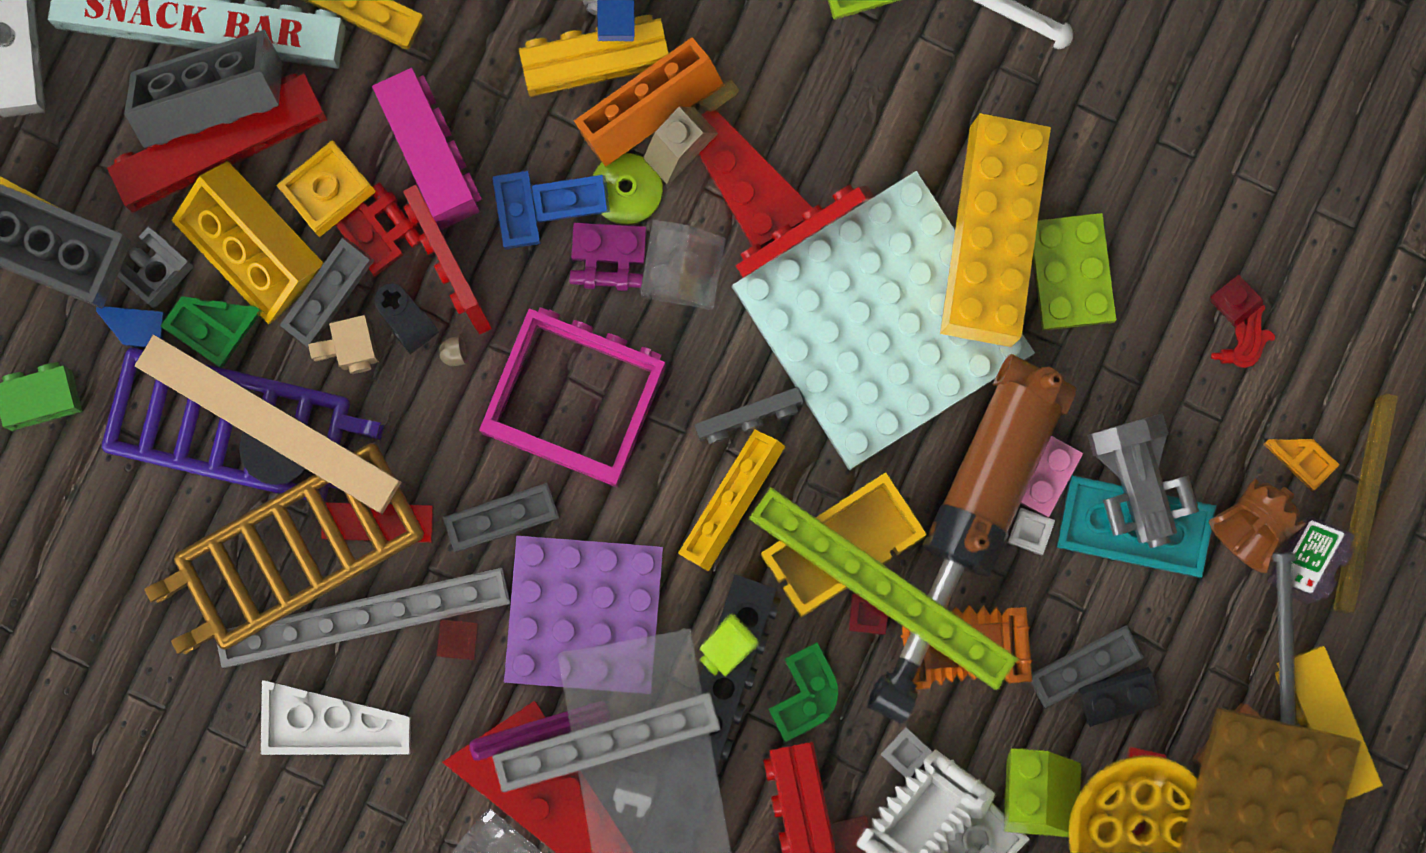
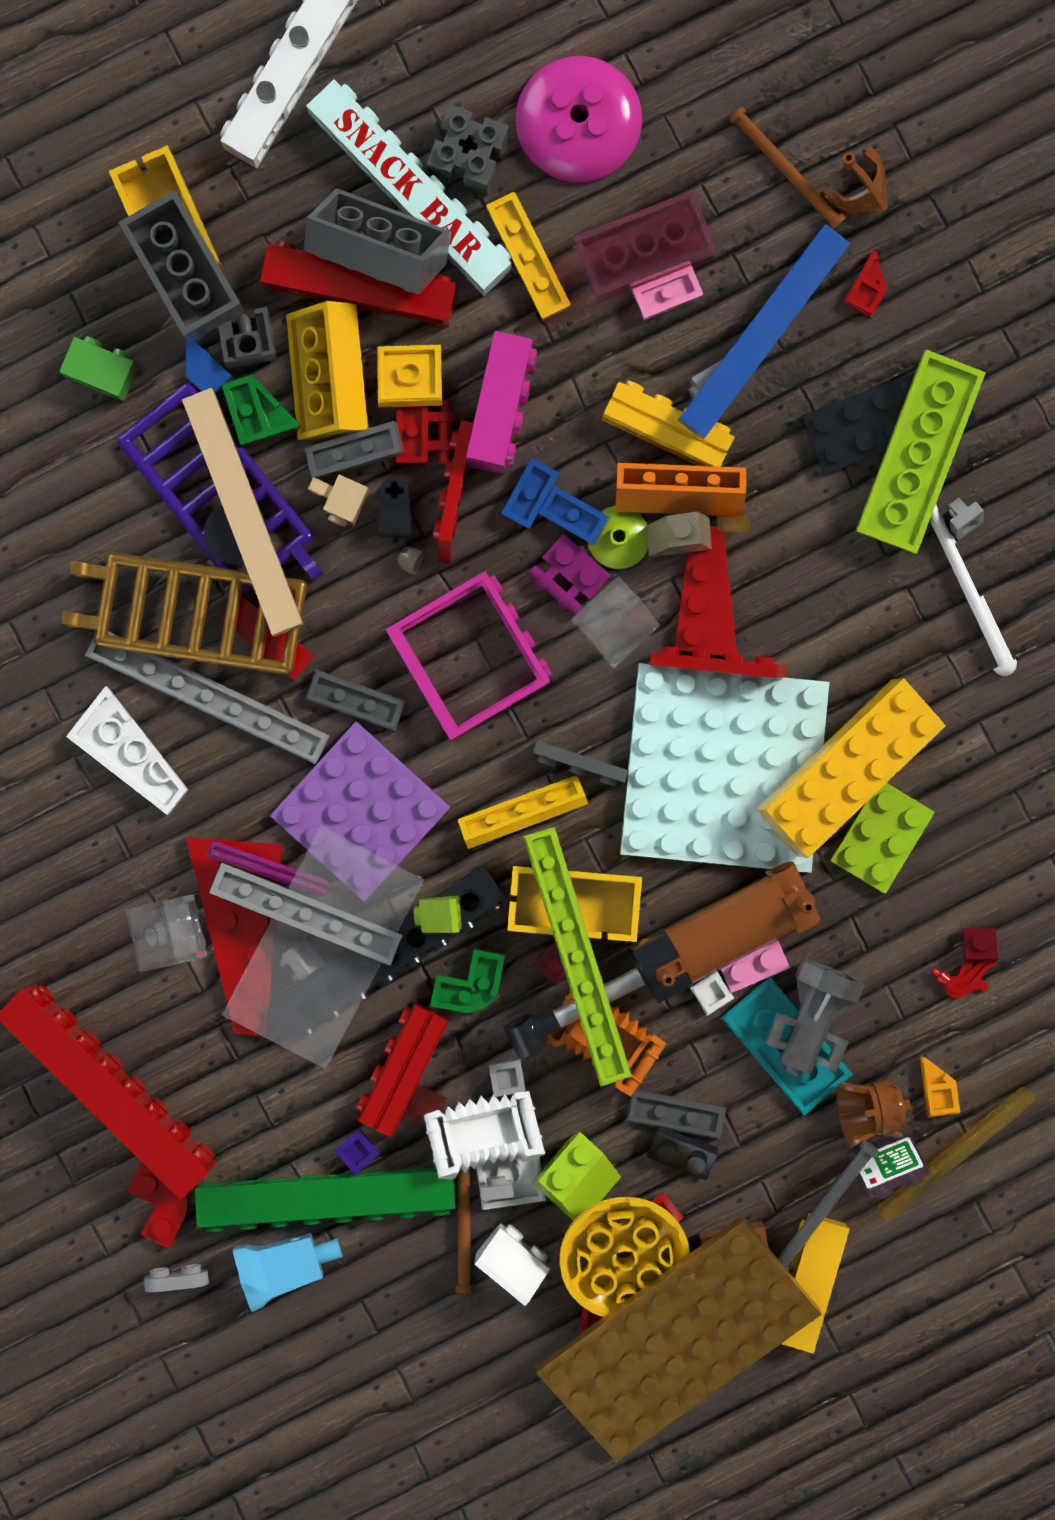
camera: 30 degrees right, 5 degrees up
clear red plate [437,620,479,660] -> none

